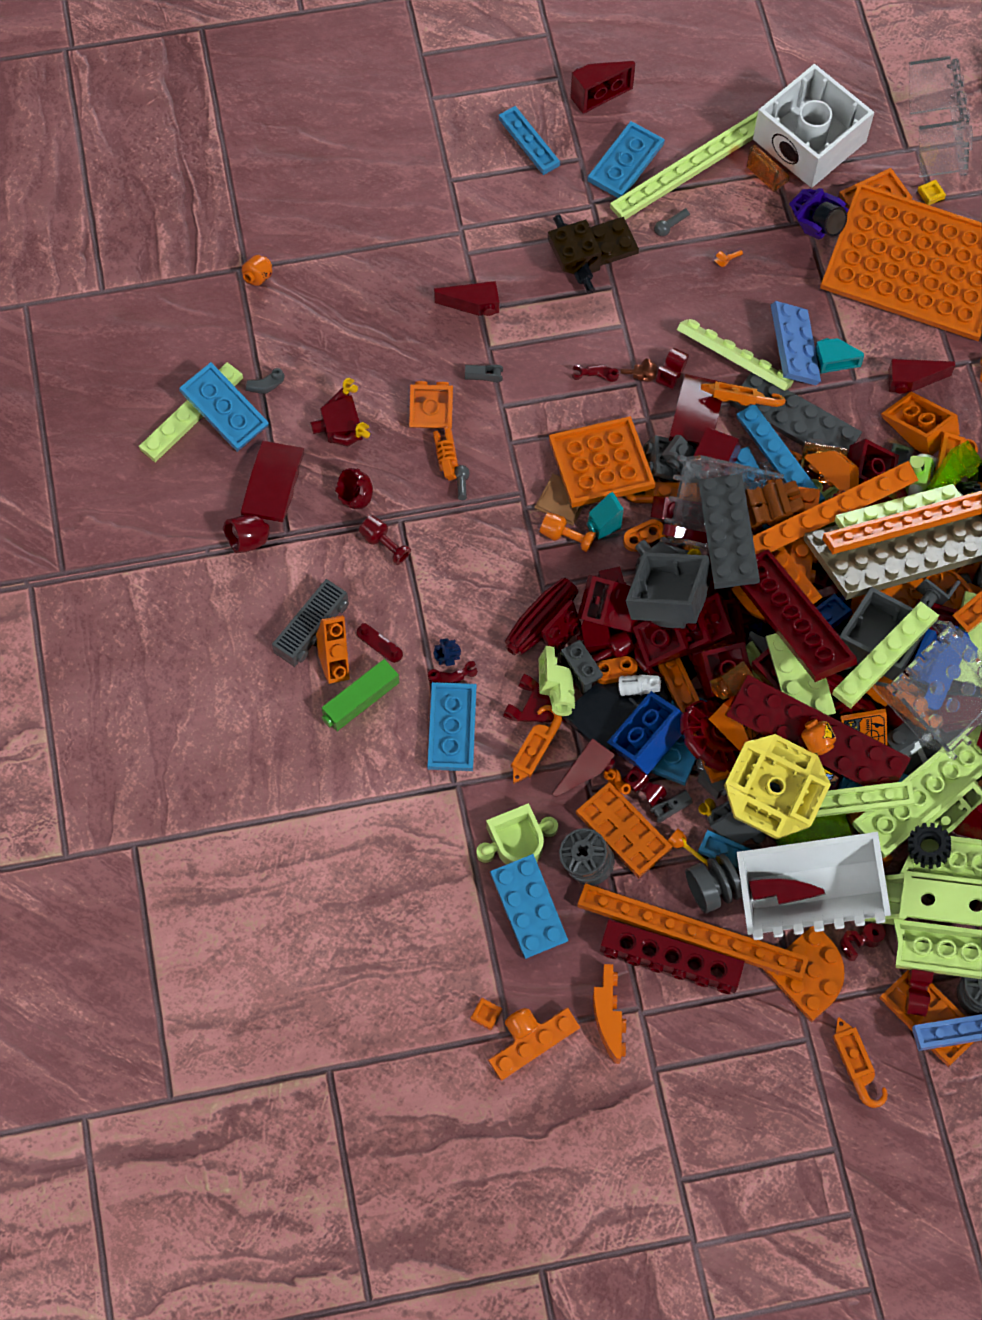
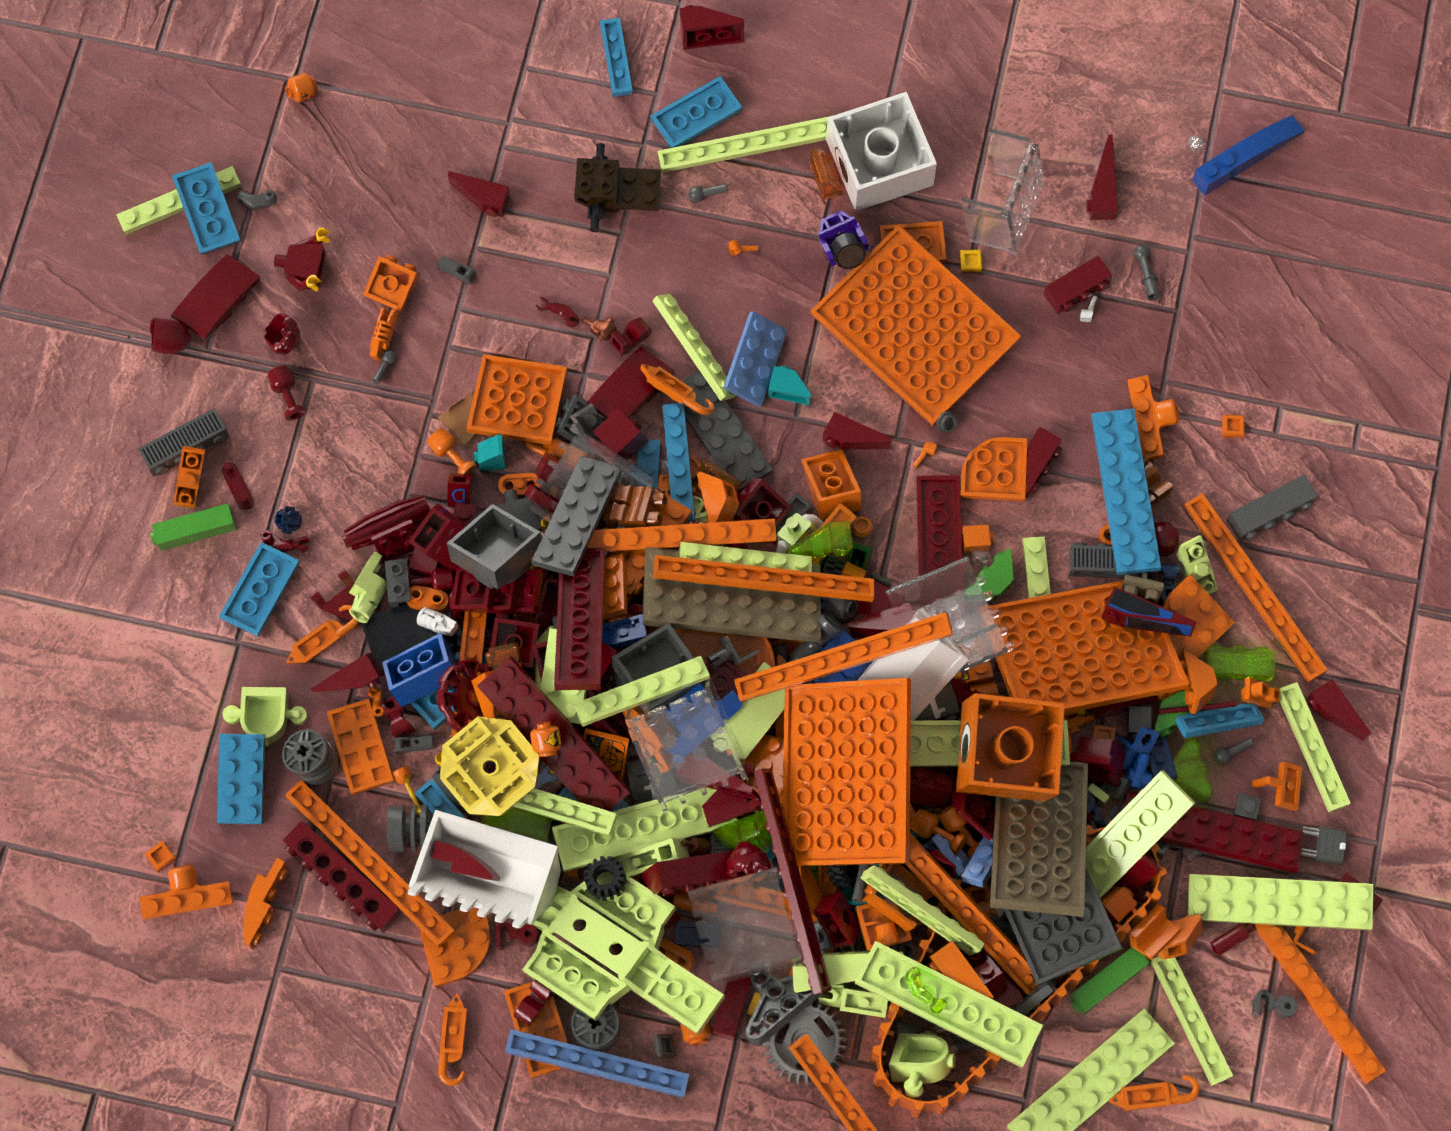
camera: 25 degrees right, 5 degrees up
none -> dark red brick [448,474,472,508]

